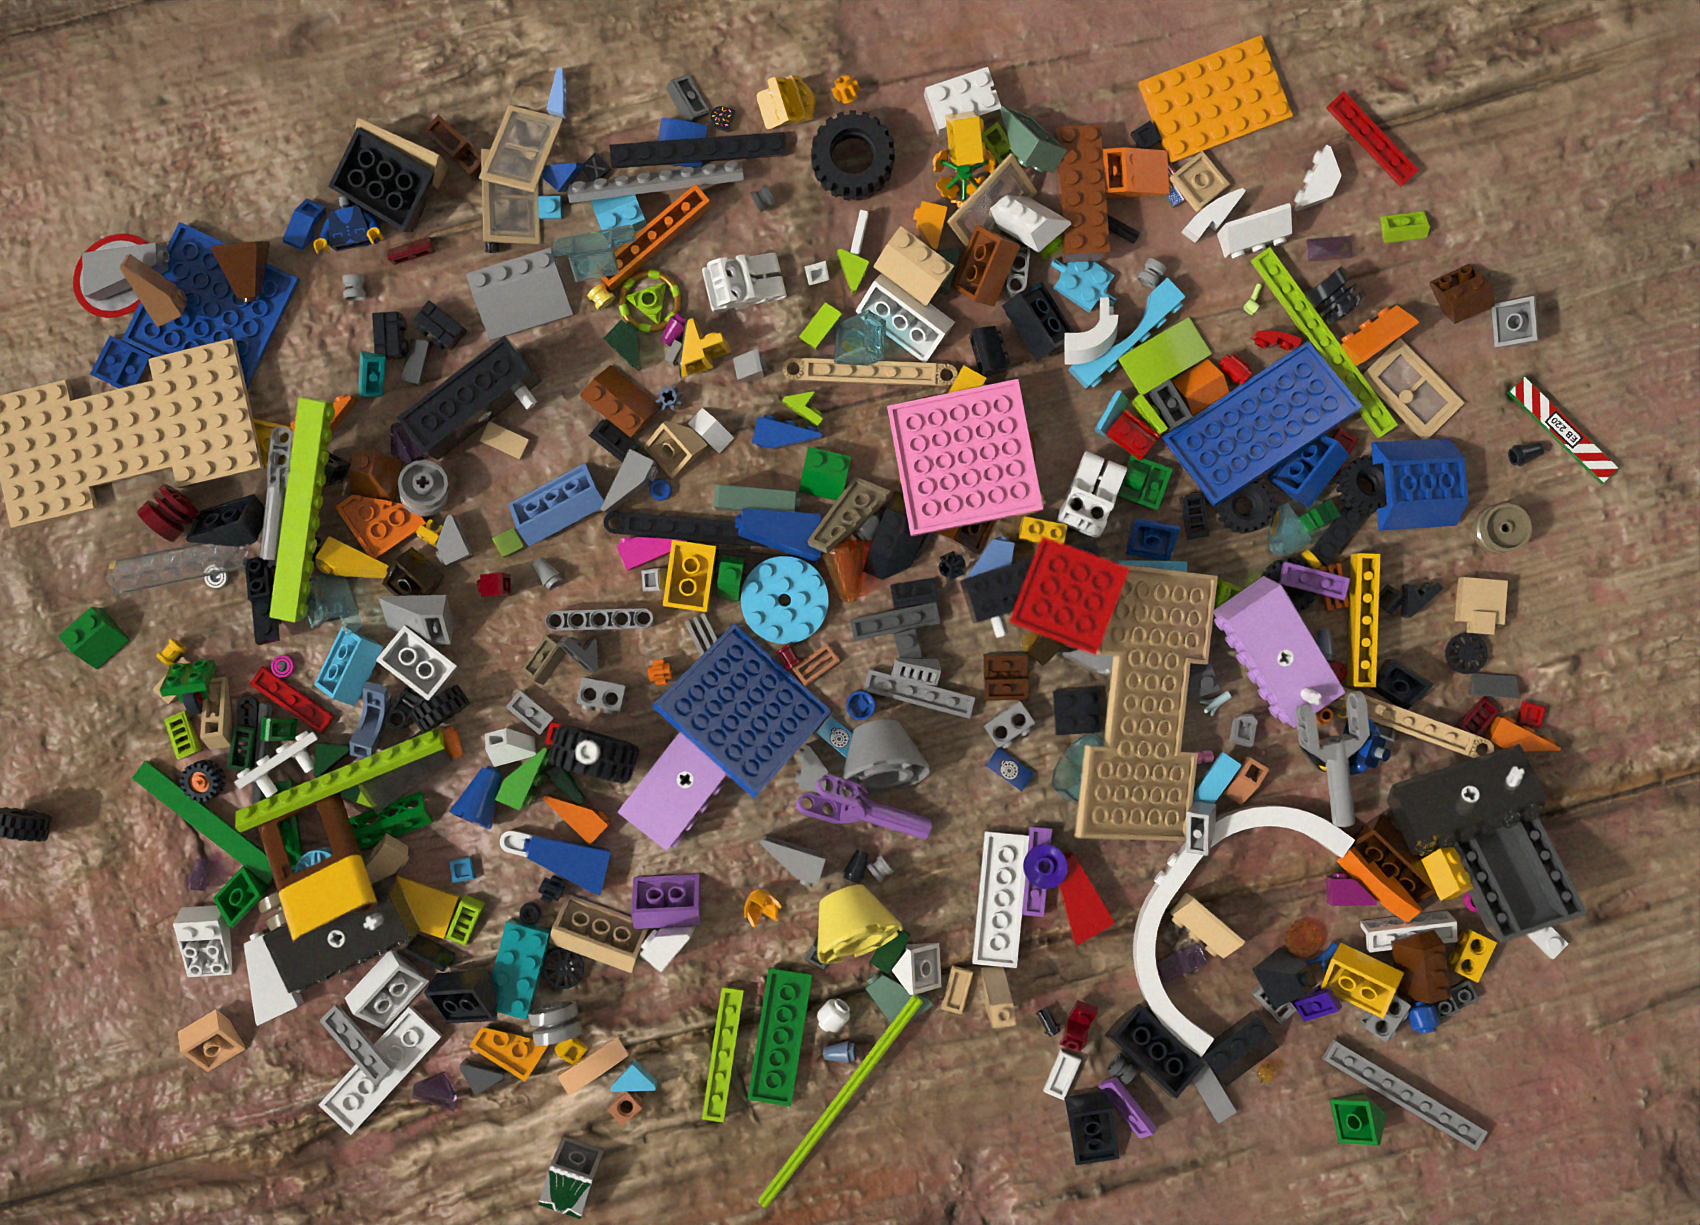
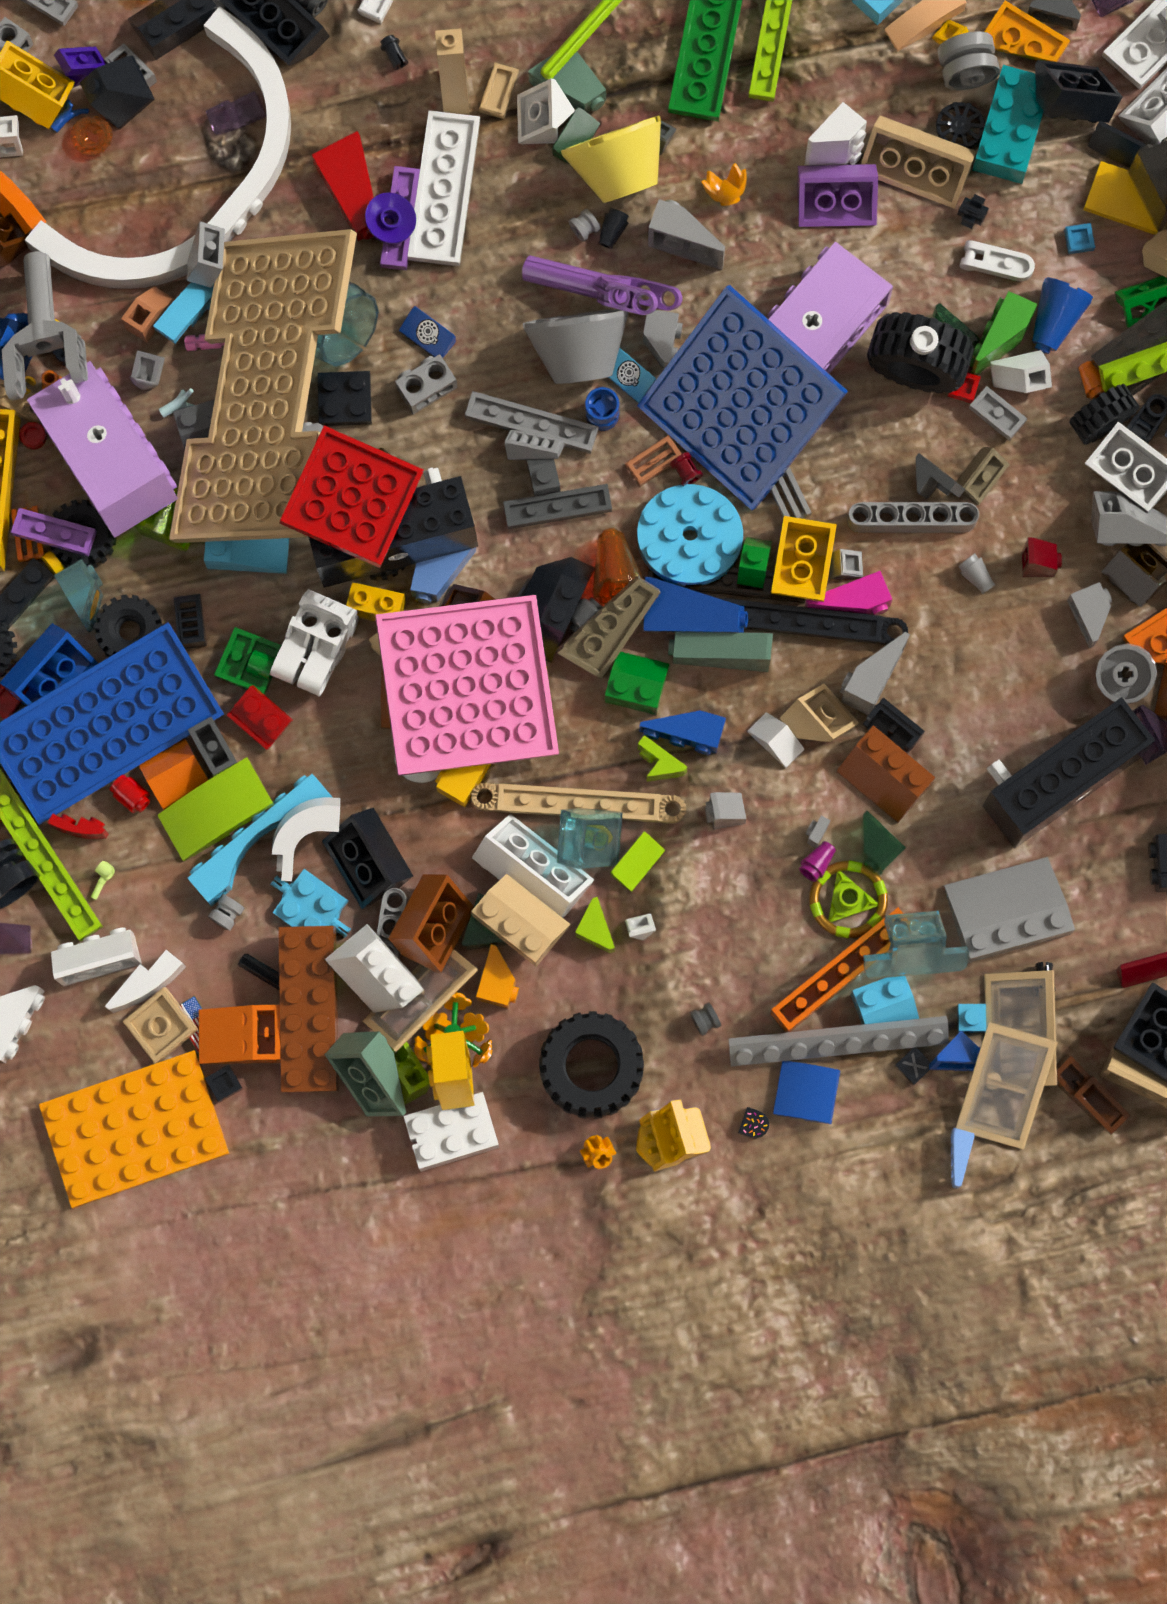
camera: 175 degrees left, 10 degrees down
dark grey slope [401,338,433,386] -> none
black brick [413,300,467,350] -> none
yellow tile [416,519,443,548] -> none
lime slope [446,895,485,946] -> none
tan tile [480,421,530,460] -> none
lime slope [492,528,524,558] -> none
medium blue slope [508,463,604,546] -> none
black plate [519,902,542,924] -> none
blue slope [523,833,611,895] -> none
orange slope [542,794,611,845] -> none
light grey brick [577,677,628,715] -> none
light yellow wheel [587,282,615,310] -> none
black plate [609,132,787,169] -> none
orange gear [648,659,673,686] -> none
blue tile [649,479,672,501] -> none
sand blue gear [656,384,683,412] -> none
dark grey slope [666,74,710,122] -> none
yellow piece [679,318,731,378] -> none
white connector [702,253,787,313] -> none
white head [817,999,850,1032] -> none
sand blue cone [823,1041,857,1063] -> none
white tile [850,210,869,256] -> none
black hinge [890,578,938,609] -> none
black gear [938,551,966,580] -> none
black slope [969,326,1010,377] -> none
reddish brown slope [983,653,1029,701] -> none
dark red slope [1059,1000,1098,1052] -> none
medium azure slope [1094,390,1129,438] -> none
blue slope [1126,519,1180,561] -> none
lime plate [1132,395,1168,435] -> none
tan slope [1169,892,1245,959] -> none
leg [1293,499,1341,536] -> none
sand blue cone [1316,630,1336,662] -> none
magenta slope [1326,872,1377,906] -> none

